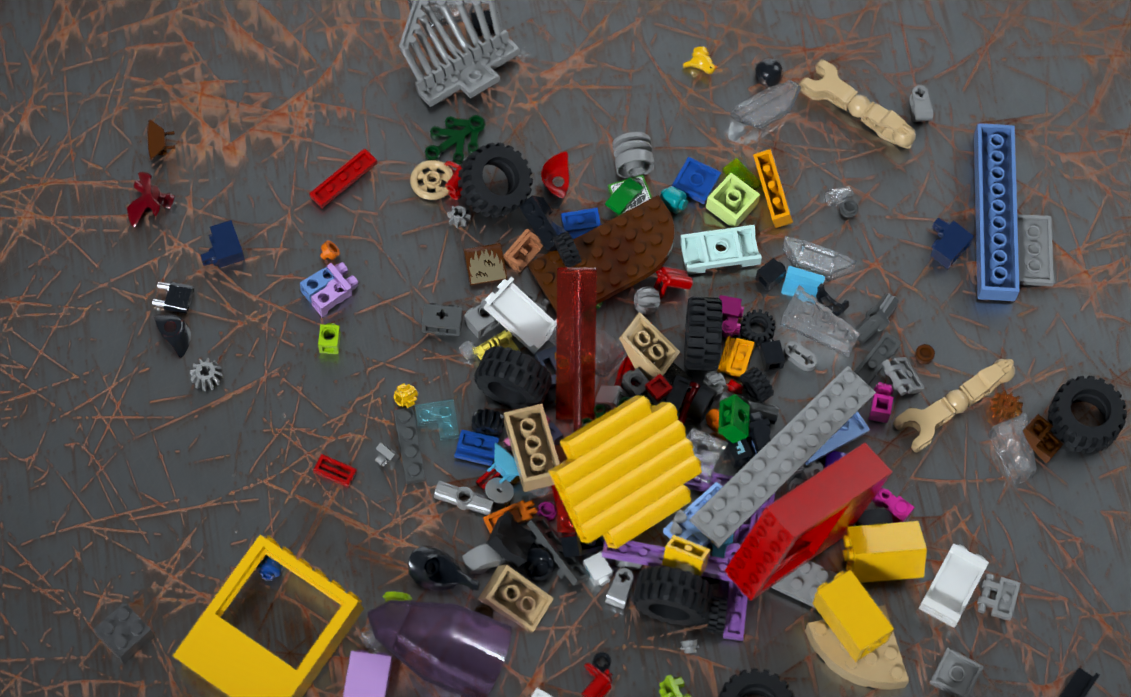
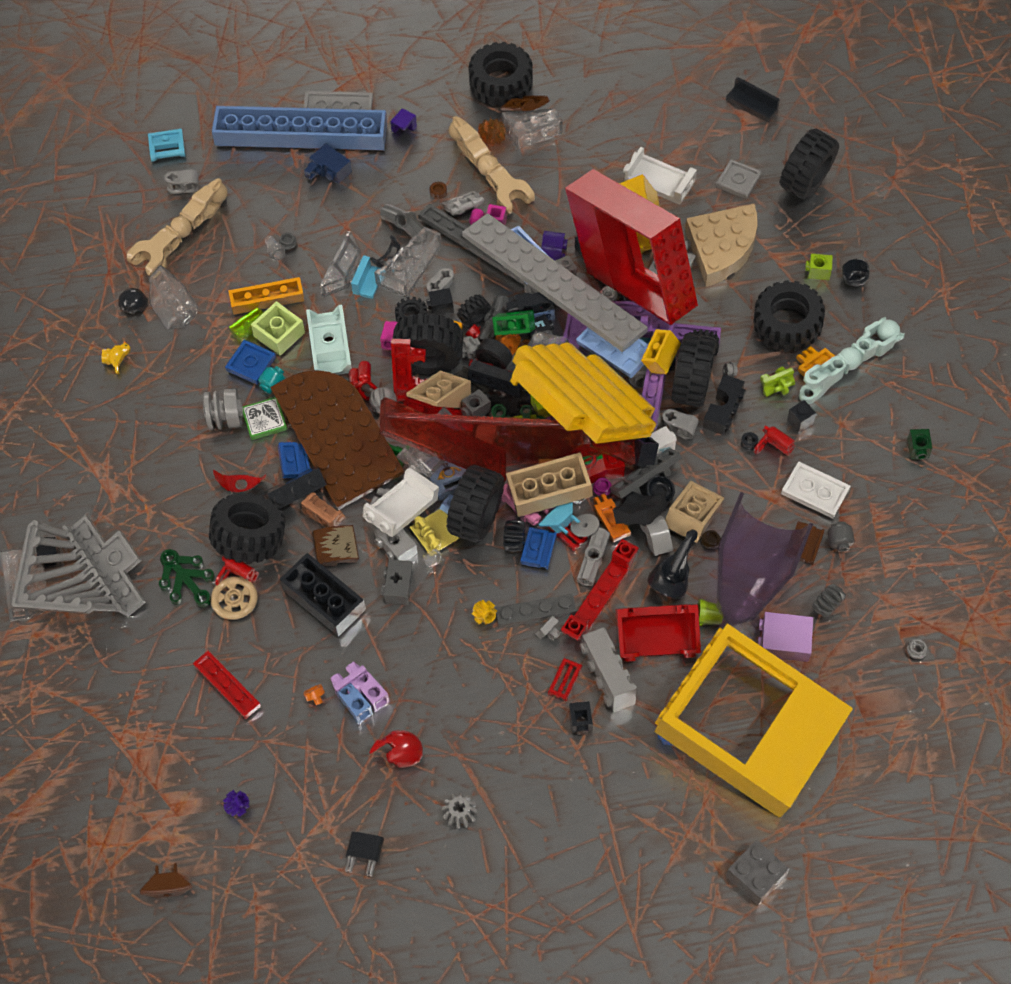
camera: 85 degrees left, 5 degrees down
dark red animal [127,172,175,227] -> none
black piece [153,314,191,358] -> none
dark blue hinge [200,220,245,268] -> none
lime brick [318,323,341,354] -> none
clear light blue plate [415,399,459,440] -> none
light grey gear [447,204,471,229] -> none
black tyre [553,231,582,269] -> none
green slope [605,177,644,215] -> none
red tile [645,374,673,401] -> none
light grey piece [670,510,687,535] -> none
black brick [755,258,787,292] -> none
yellow brick [812,570,894,663] -> none
light grey plate [977,574,1021,621] -> none
none -> medium azure plate [148,129,186,162]
none -> dark purple gear [223,790,250,817]
none -> black brick [279,553,366,637]
none -> red helmet [369,730,423,768]
none -> dark purple panel [390,108,417,133]
none -> red hinge [391,339,427,402]
none -> red slope [560,539,639,641]
none -> black brick [569,701,593,735]
none -> light grey wedge [580,627,637,712]
none -> red windscreen [615,604,701,662]
none -> black arch [703,374,746,435]

